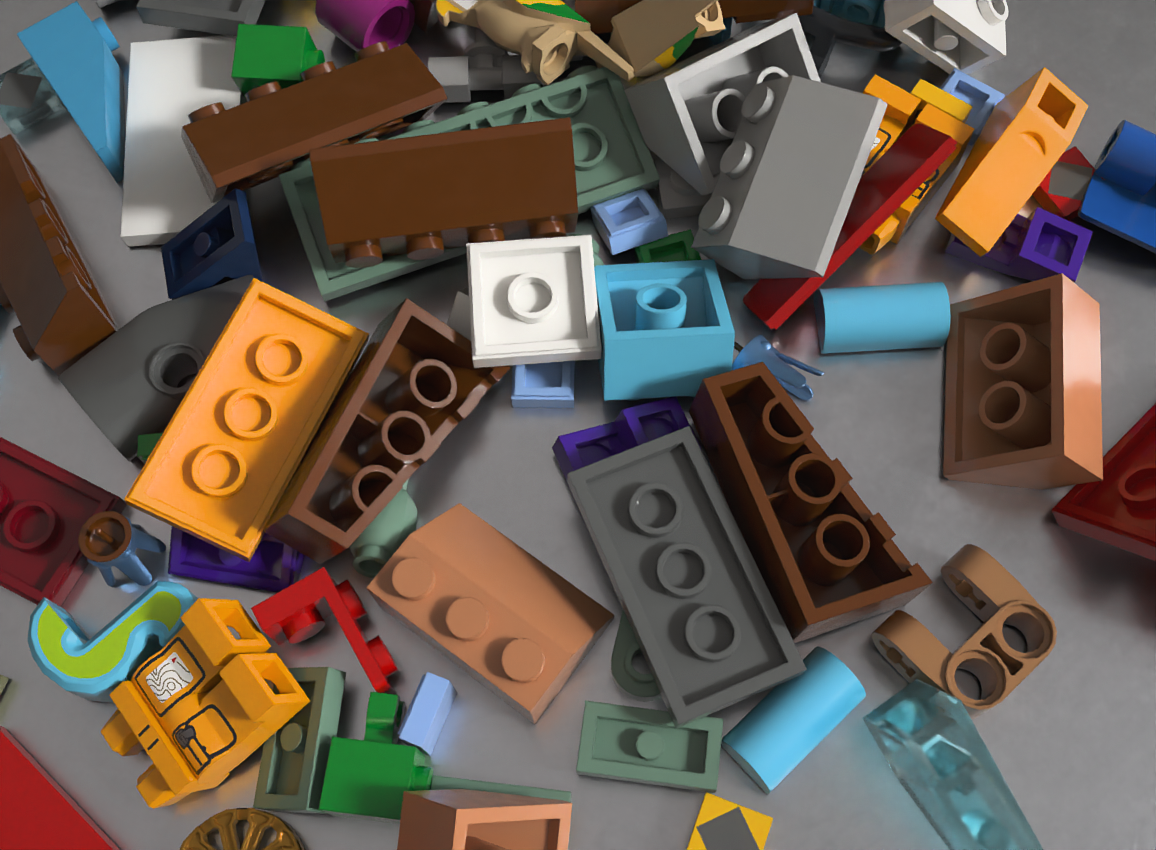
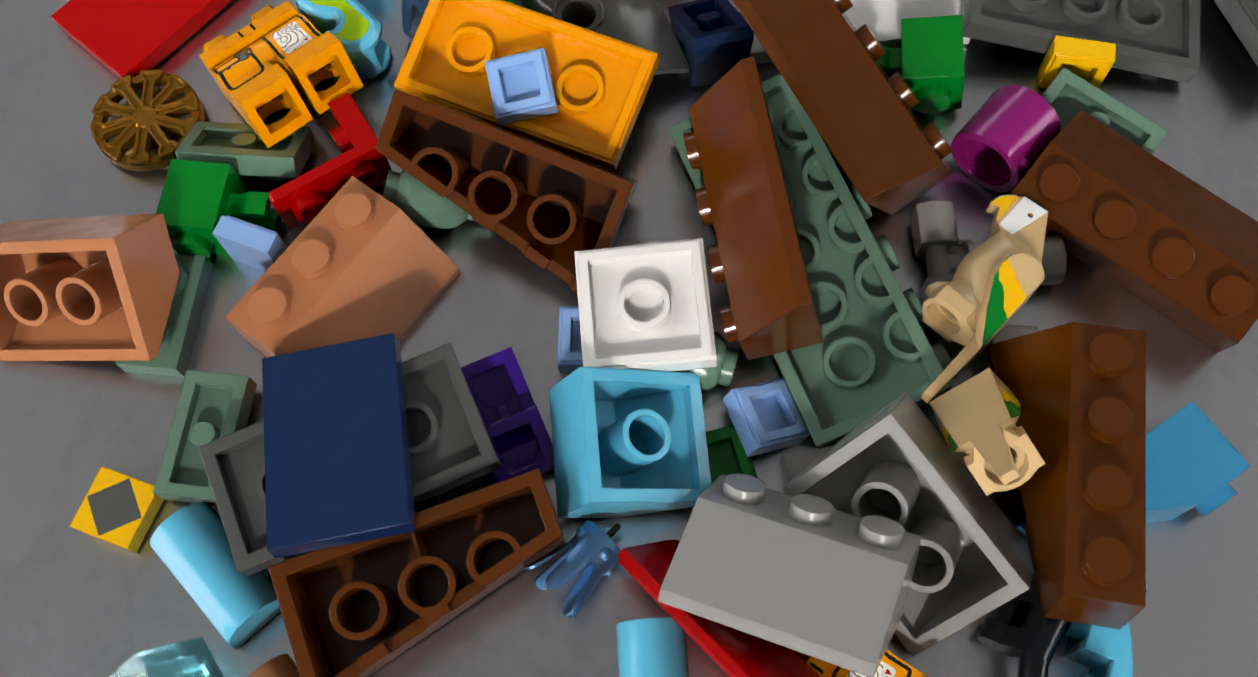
camera: 90 degrees right, 0 degrees up
none -> dark blue tile [262,333,417,558]
none -> light blue tile [485,47,559,126]

